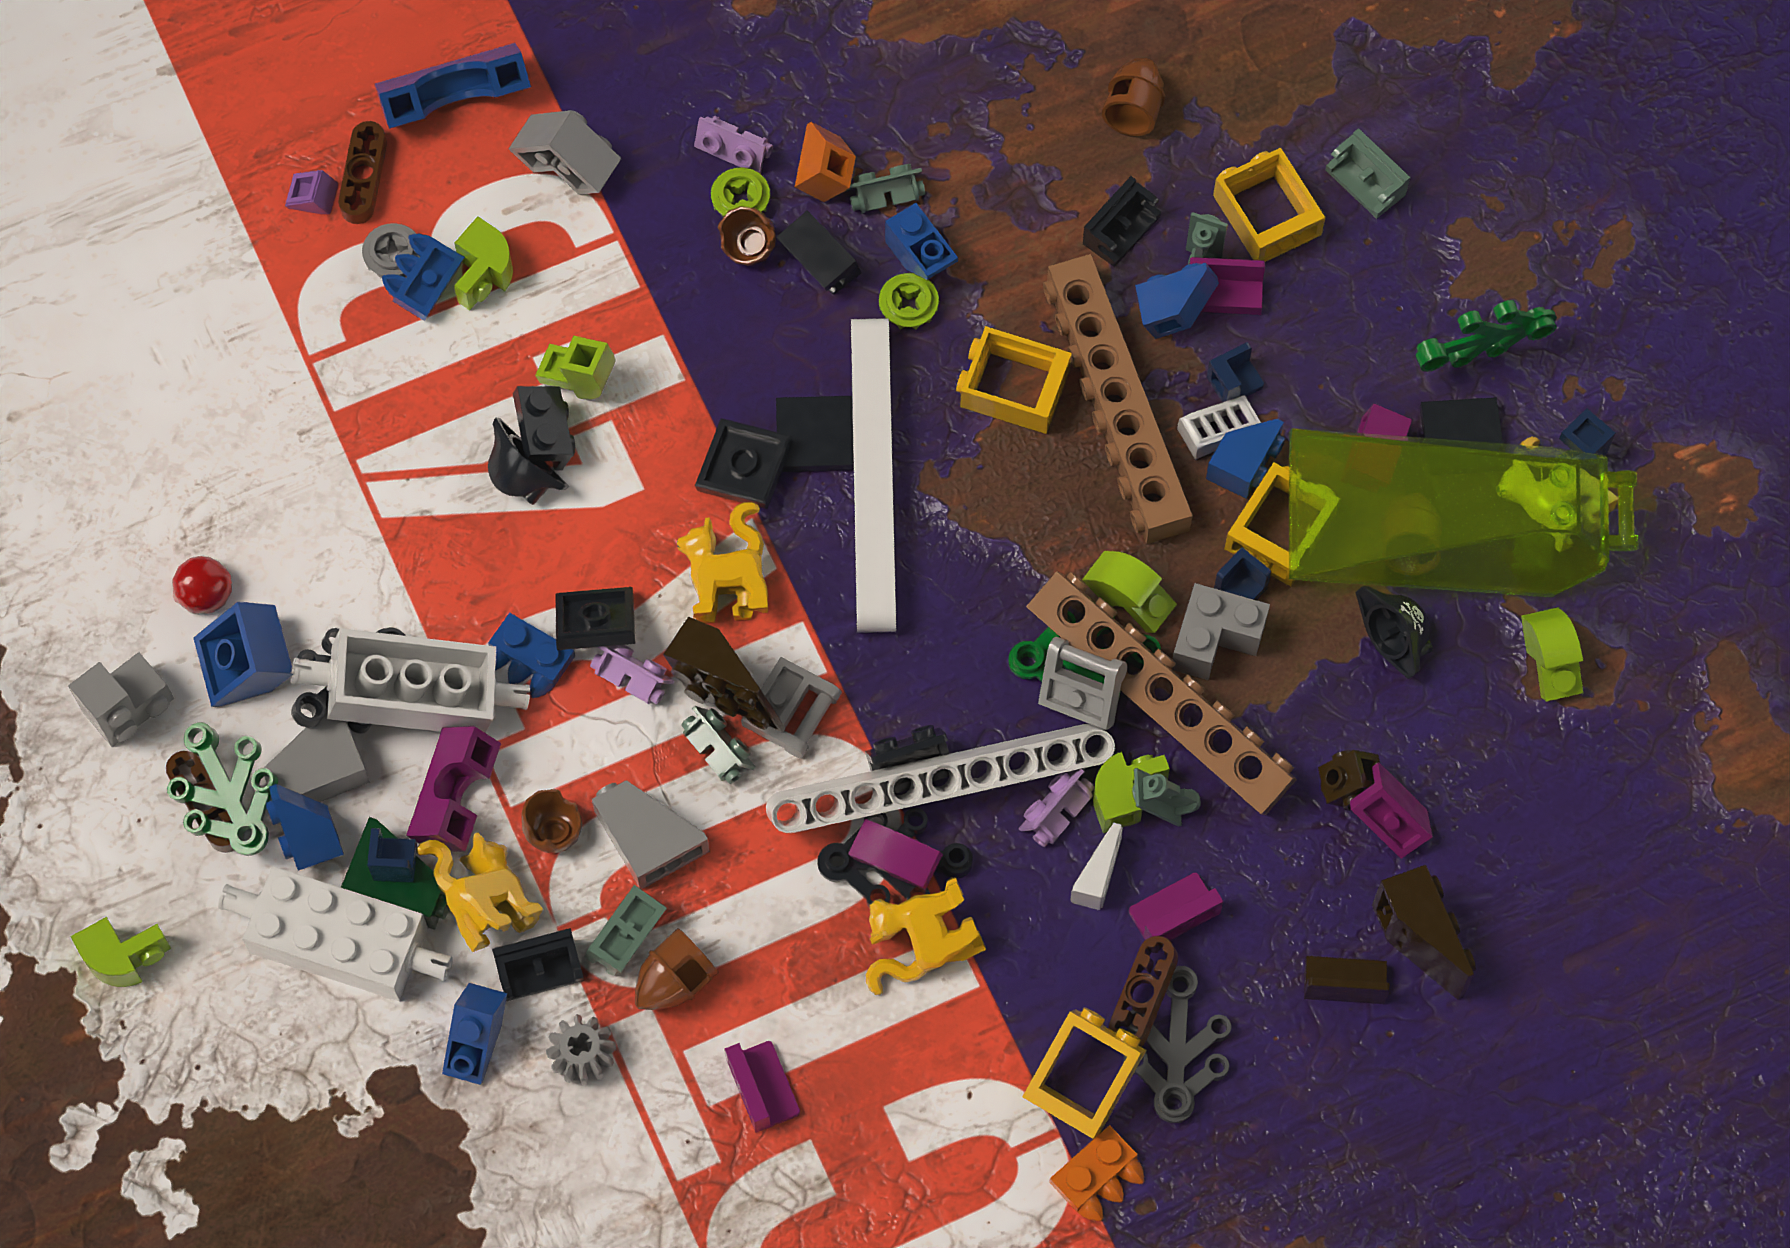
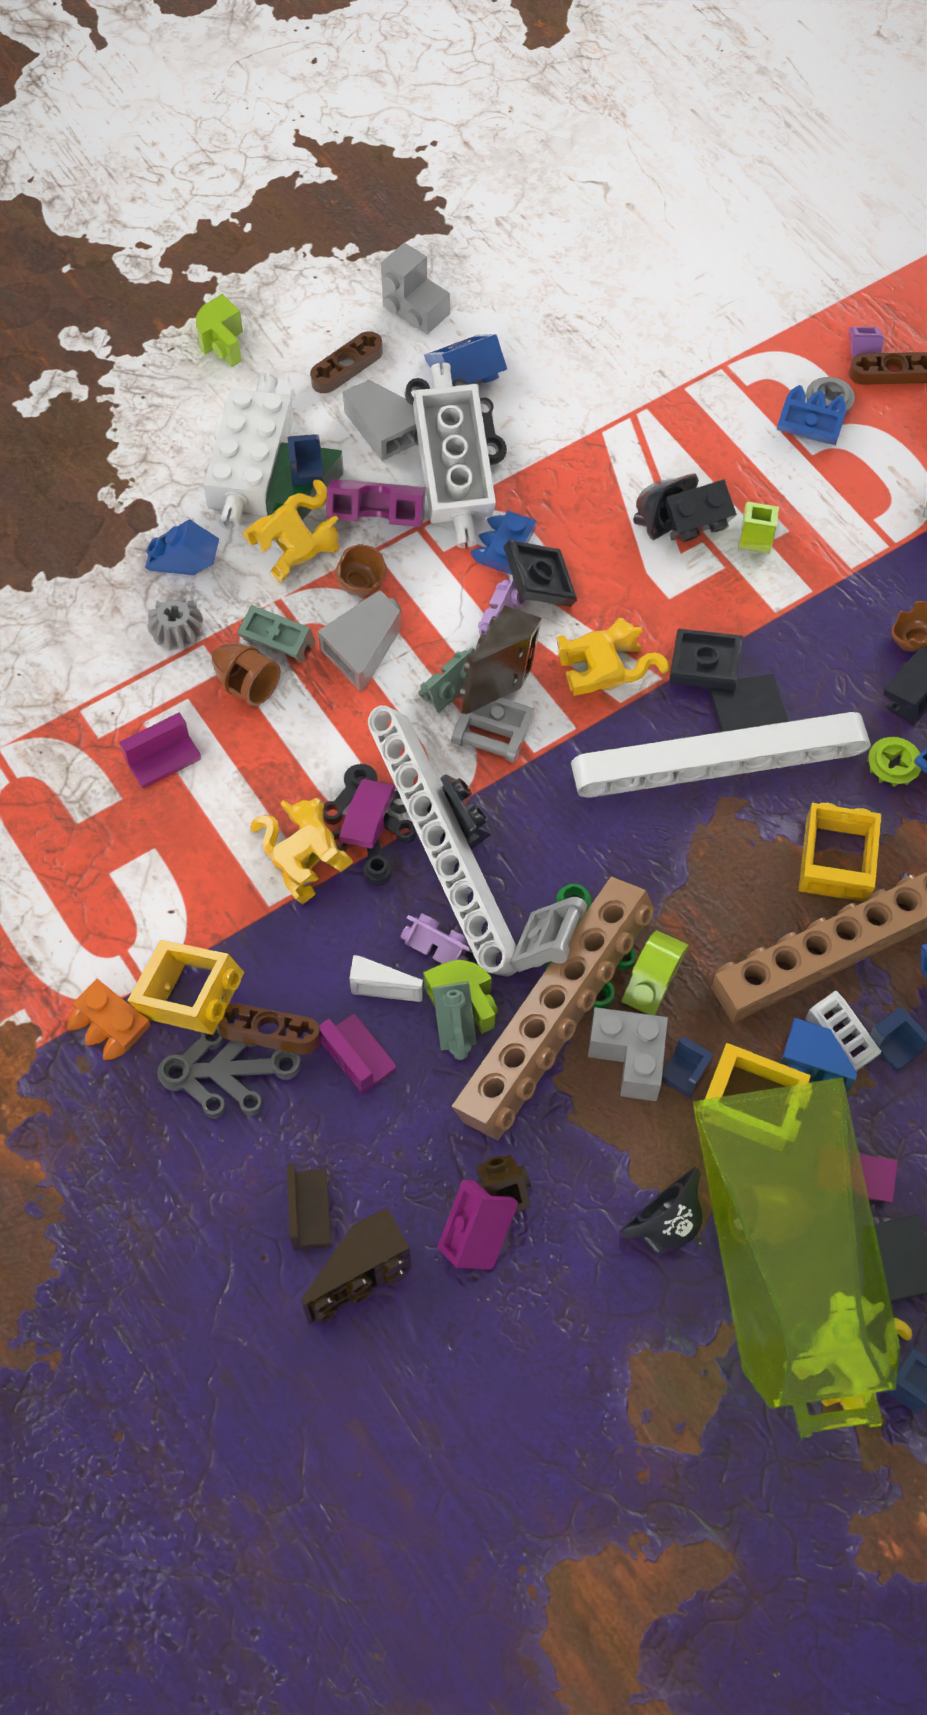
camera: 80 degrees right, 5 degrees down
plant [167,722,278,856] -> none
red hair [172,556,232,614] -> none
blue slope [266,784,344,871] -> none
lime brick [454,216,513,311] -> none
black hinge [492,928,584,1002] -> none
lime brick [1521,607,1583,702] -> none

